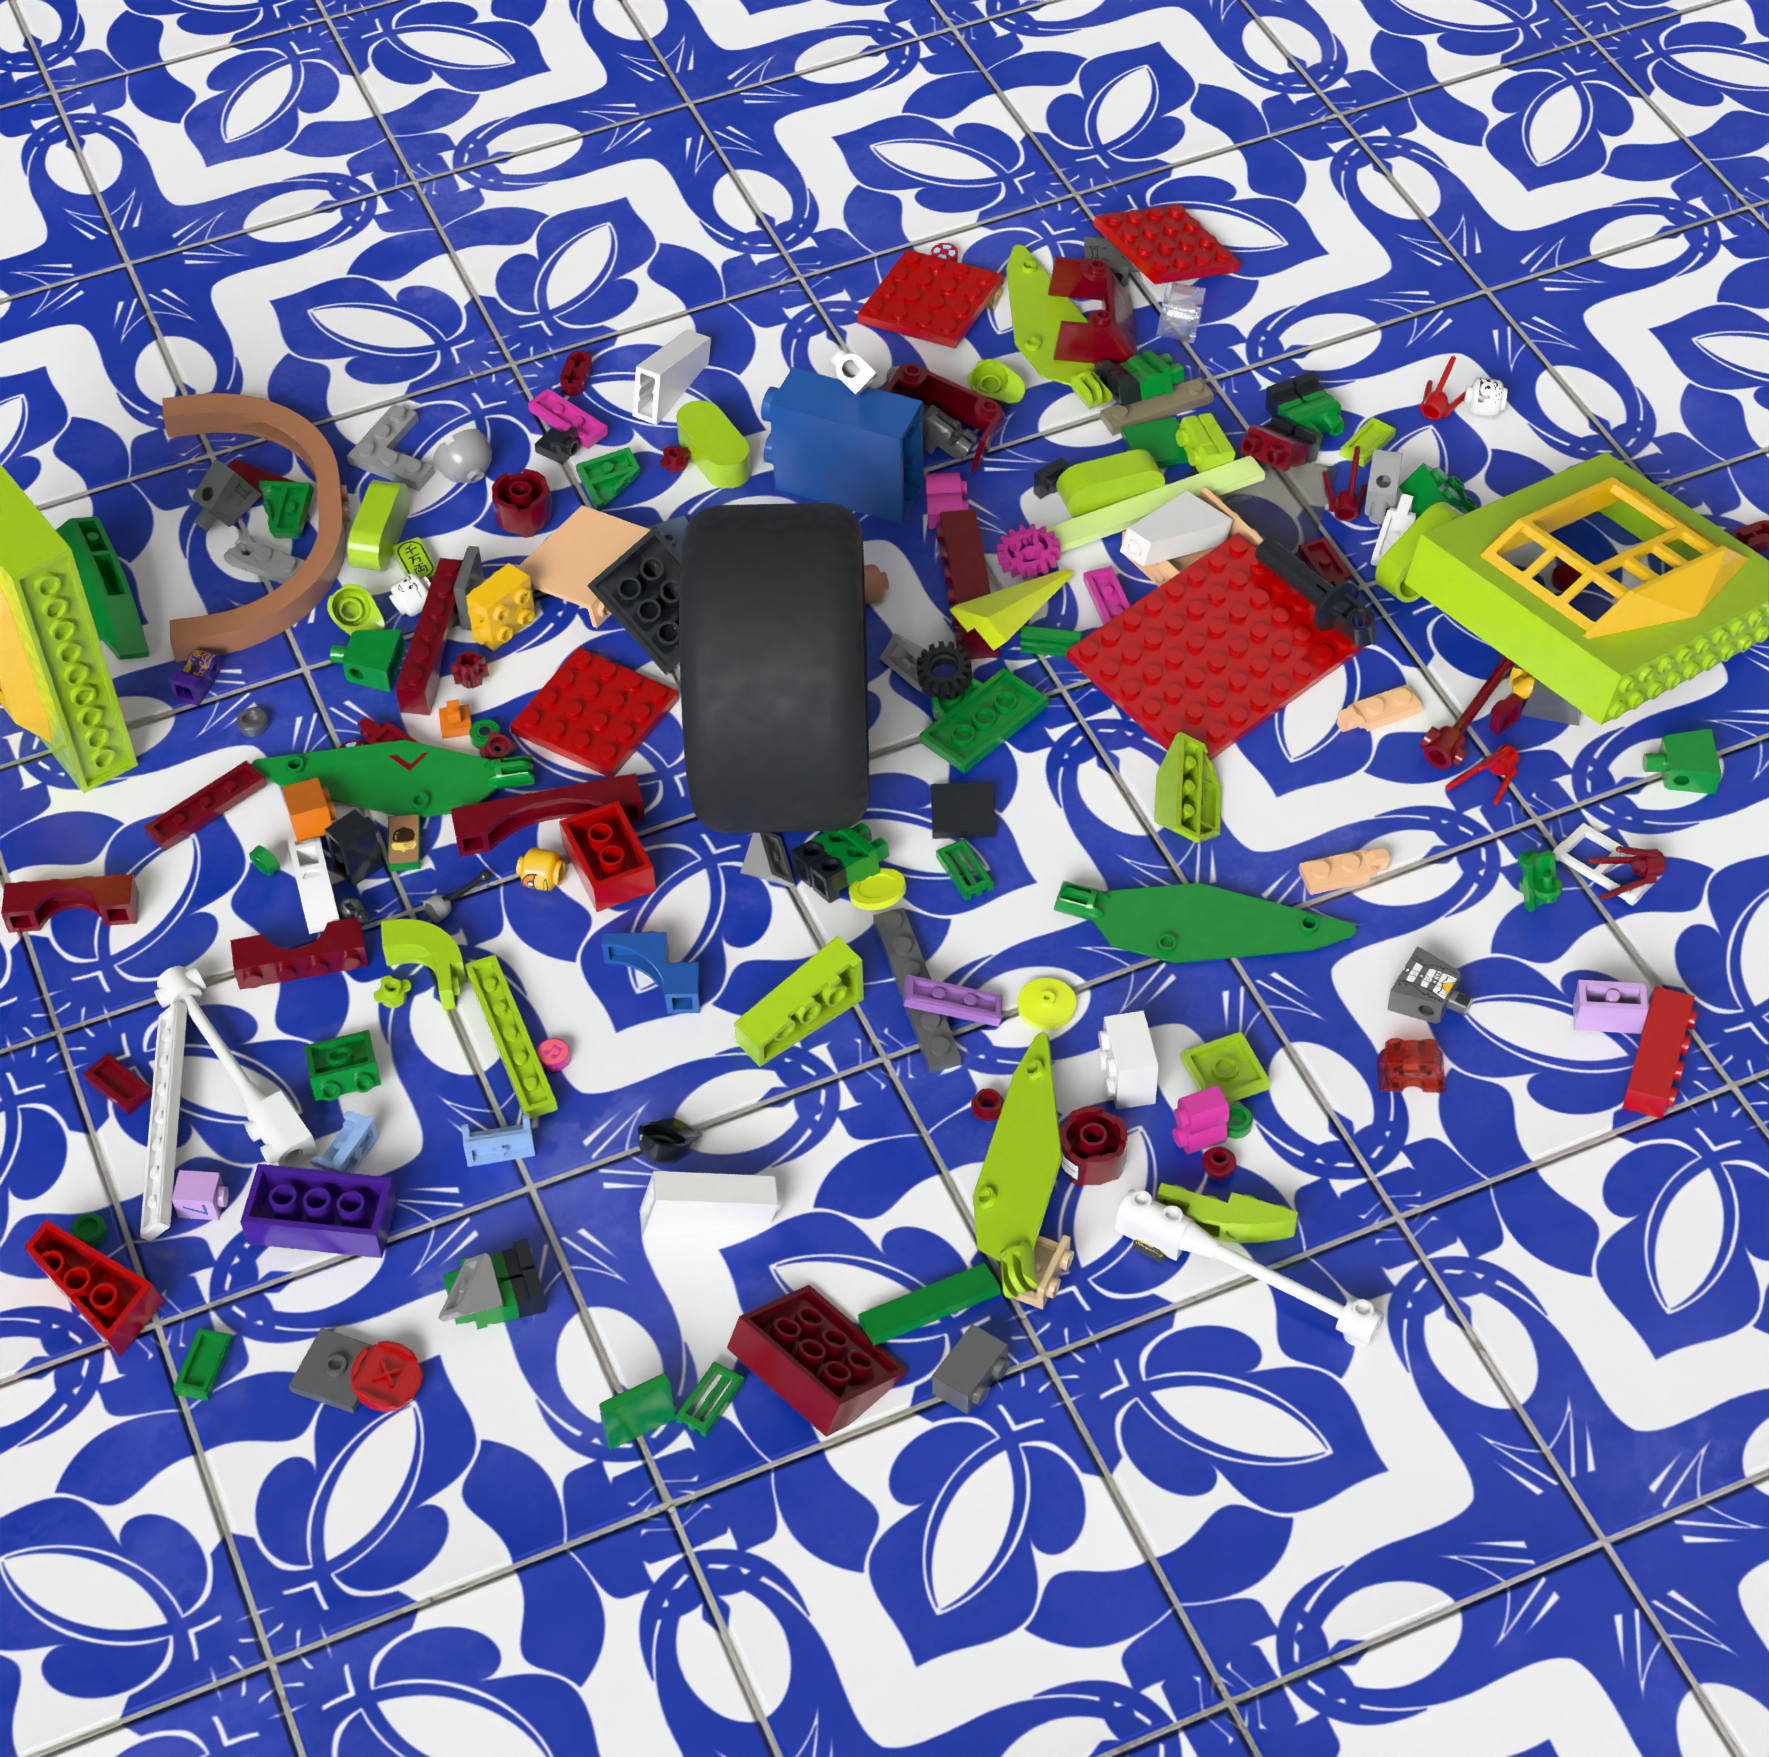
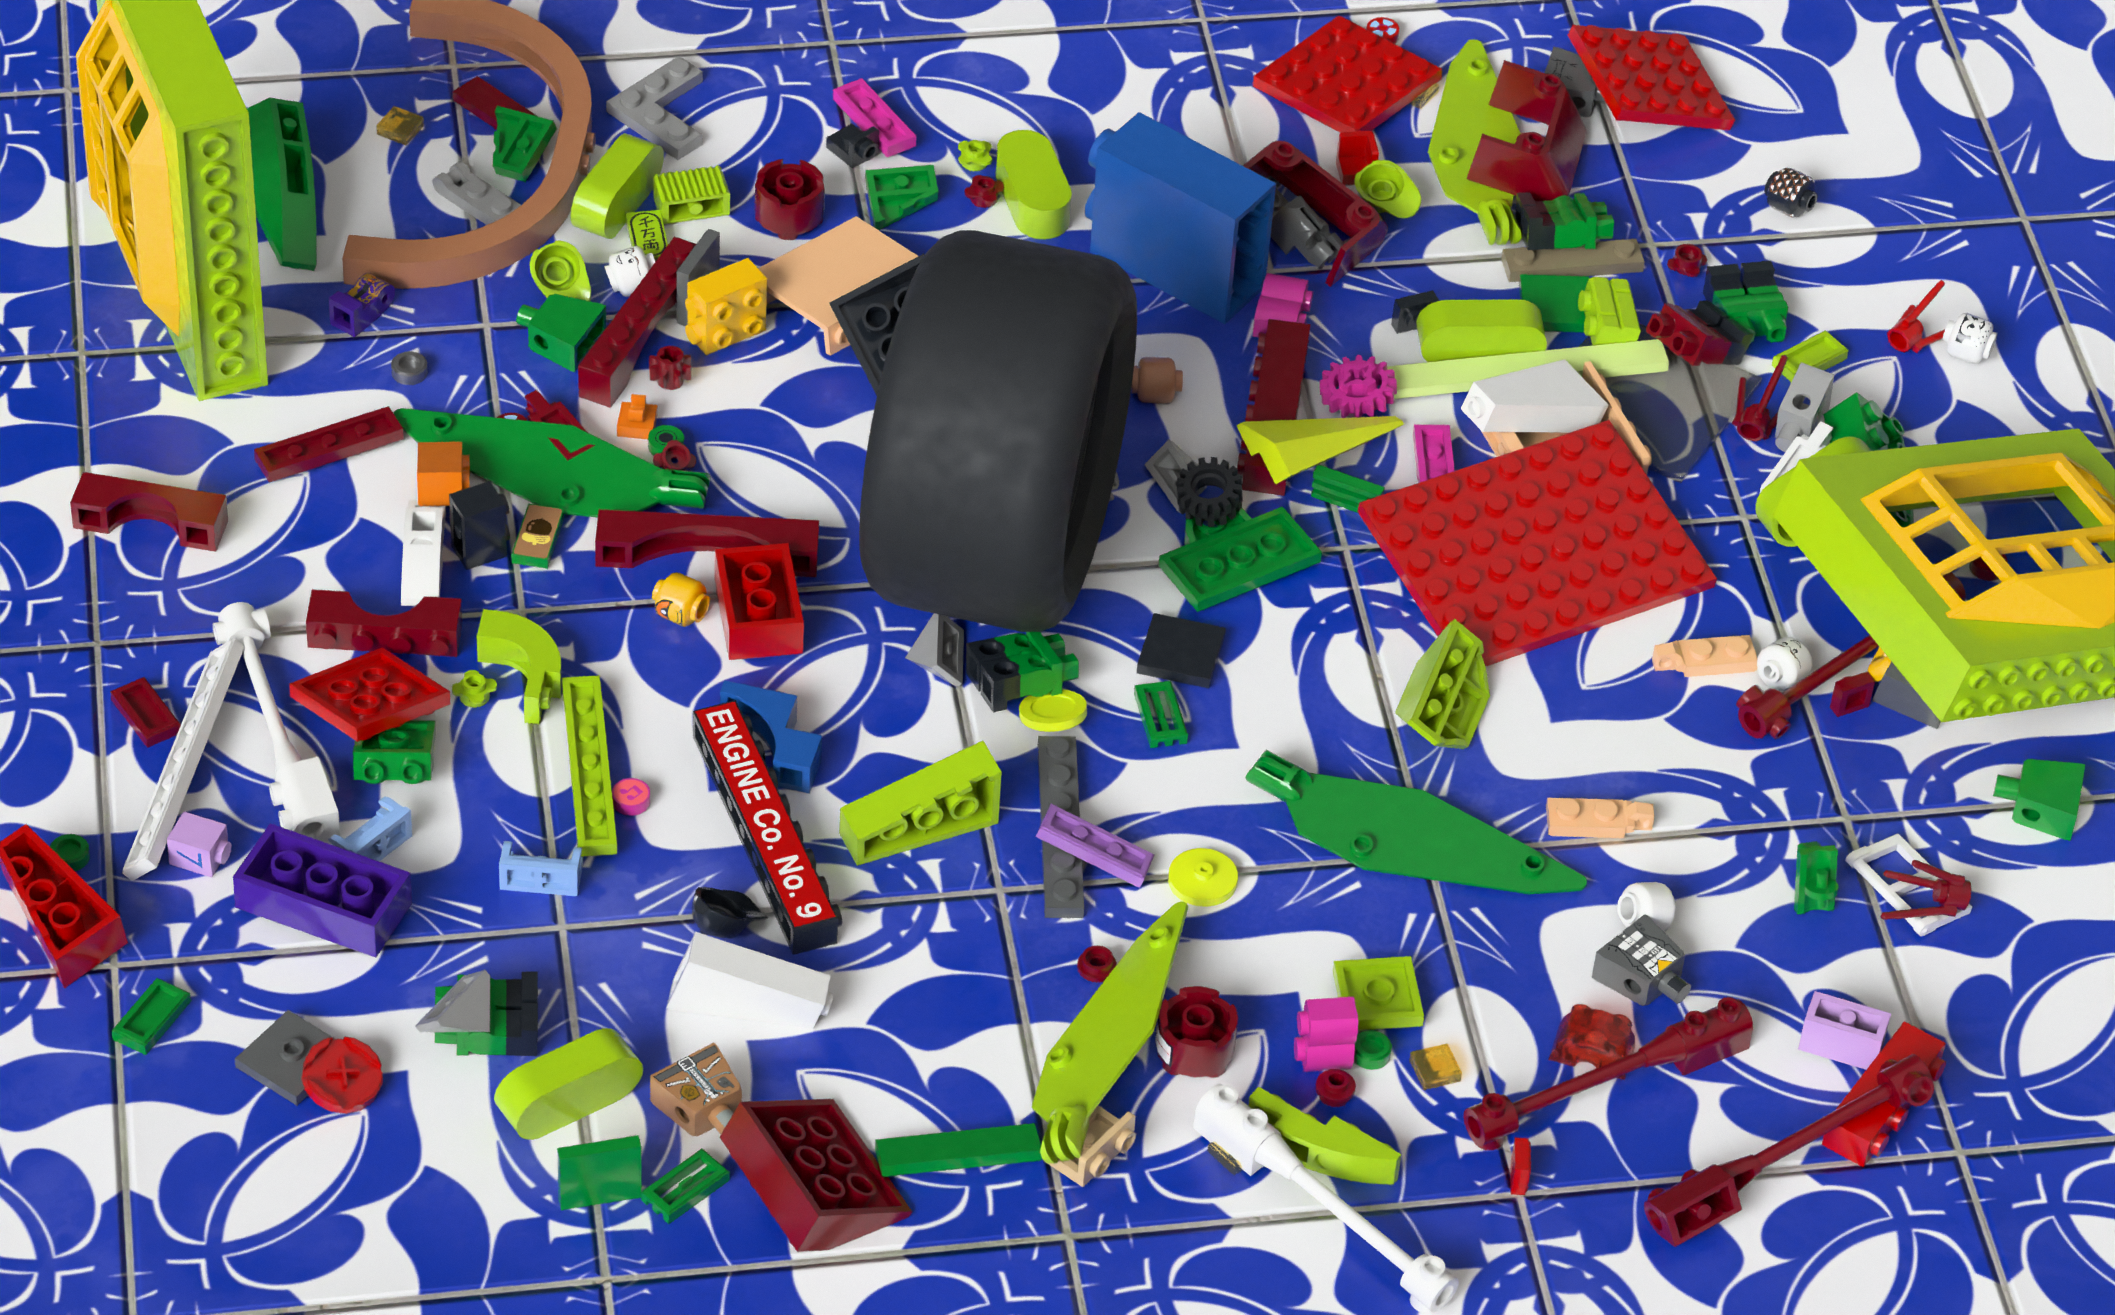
camera: 10 degrees right, 5 degrees down
dark grey torso [193,459,262,532] -> none
green tile [249,845,280,876] -> none
dark grey hinge [337,897,369,923] -> none
hinge [423,870,491,923] -> none
light grey cylinder [433,428,492,483] -> none
red plate [510,647,680,778] -> none
dark red beam [560,351,593,396] -> none
white slope [632,329,711,425] -> none
white bar [830,348,880,397] -> none
dark grey brick [932,1324,1010,1415] -> none
white brick [1097,1011,1159,1110] -> none
clear brick [1156,282,1206,344] -> none
black piece [1255,537,1377,647] -> none
dark red hinge [1298,537,1352,587] -> none
red plant [1445,744,1520,805] -> none
none -> red plate [289,647,450,742]
none -> clear yellow tile [376,106,424,145]
none -> lime plant [494,1028,643,1140]
none -> medium nougat torso [650,1042,742,1136]
none -> lime brick [653,165,730,224]
none -> brick [693,700,842,955]
none -> lime plate [958,140,992,171]
none -> red panel [1336,130,1379,186]
none -> clear yellow tile [1409,1043,1462,1090]
none -> dark red bar [1464,997,1753,1150]
none -> red tile [1510,1137,1531,1195]
none -> white head [1617,882,1676,931]
none -> dark red bar [1644,1054,1934,1247]
none -> dark red plate [1667,244,1707,277]
none -> white head [1757,637,1813,690]
none -> black head [1764,168,1818,217]

